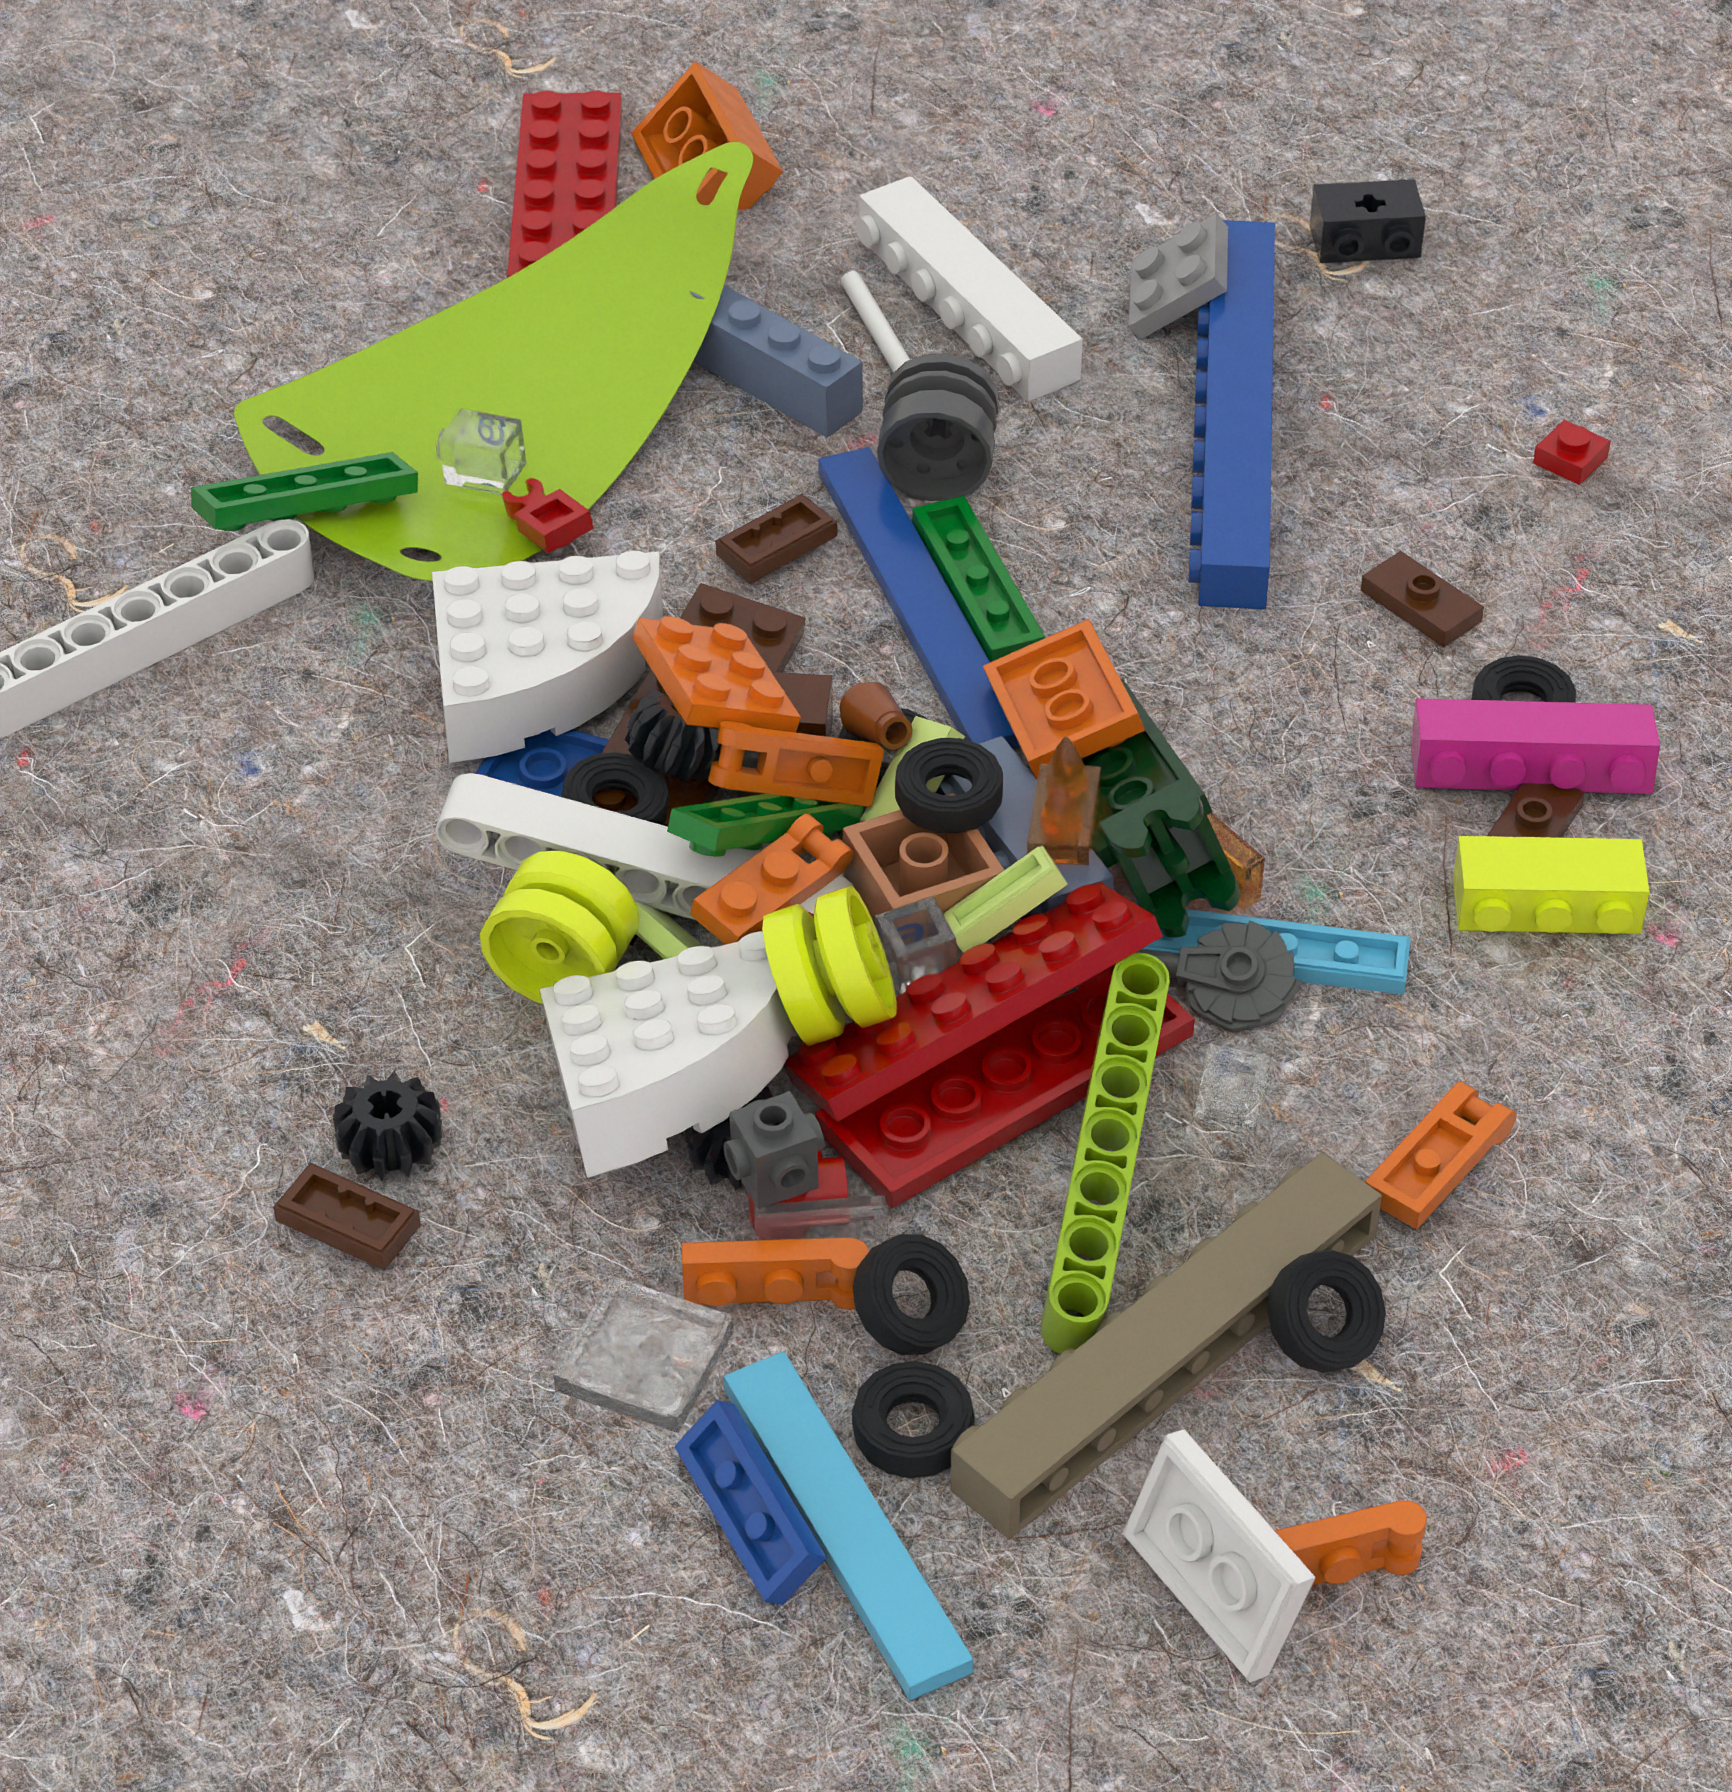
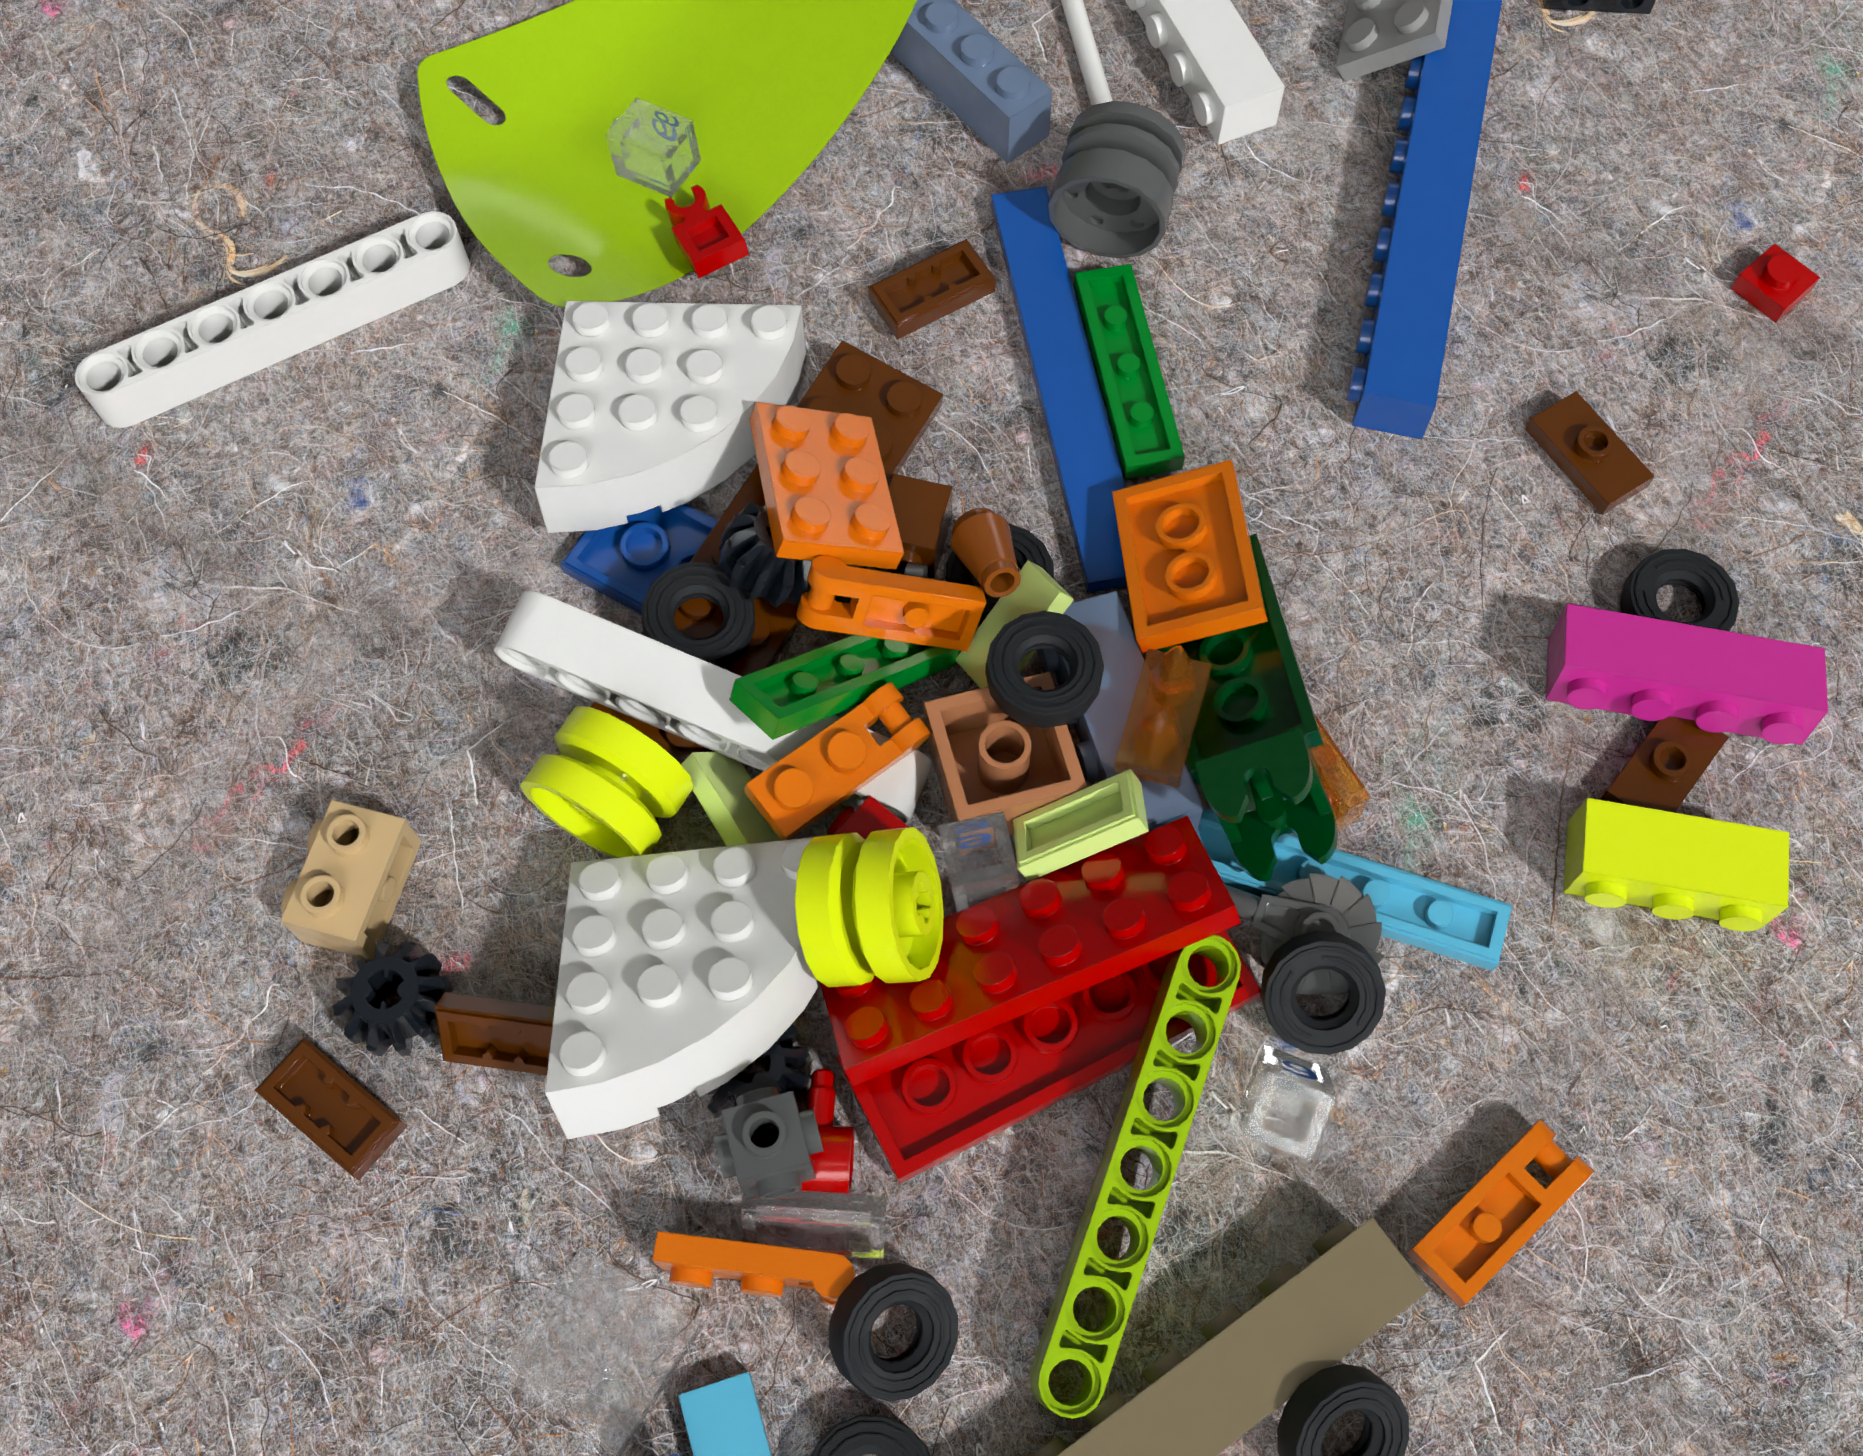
camera: 10 degrees right, 20 degrees up
green plate [191,452,418,531] -> none
none -> tan brick [280,800,422,960]
none -> reddish brown plate [434,992,555,1076]
none -> black tyre [1260,931,1386,1055]

